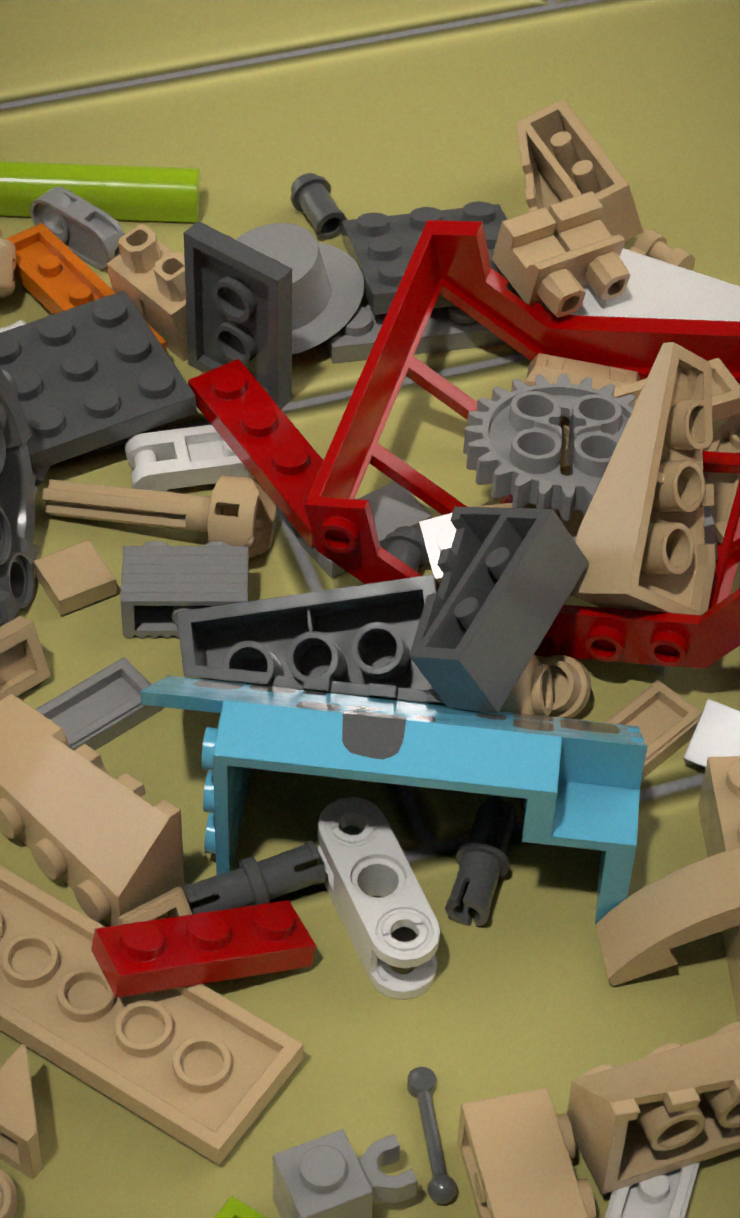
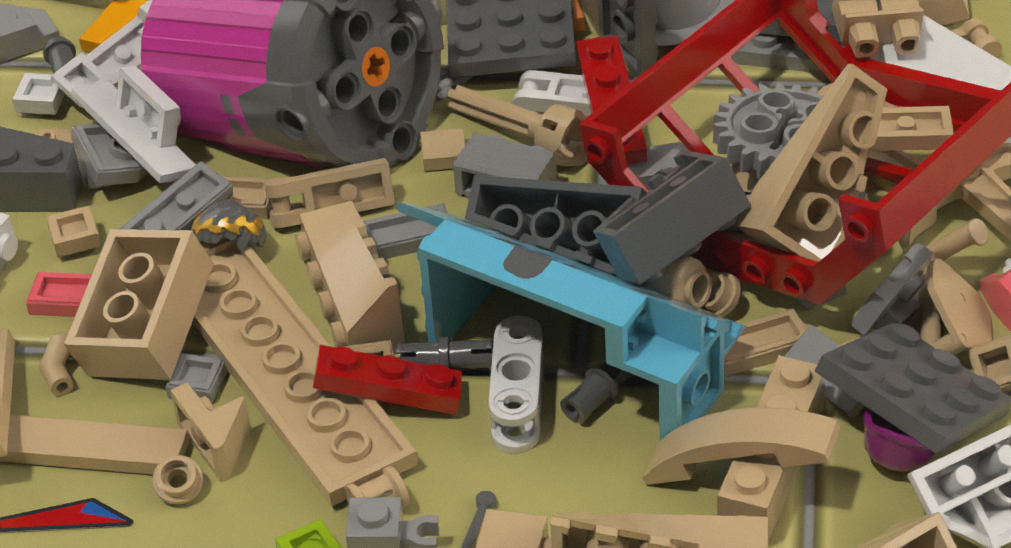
camera: 30 degrees right, 5 degrees down
none -> tan bush [344,465,410,509]

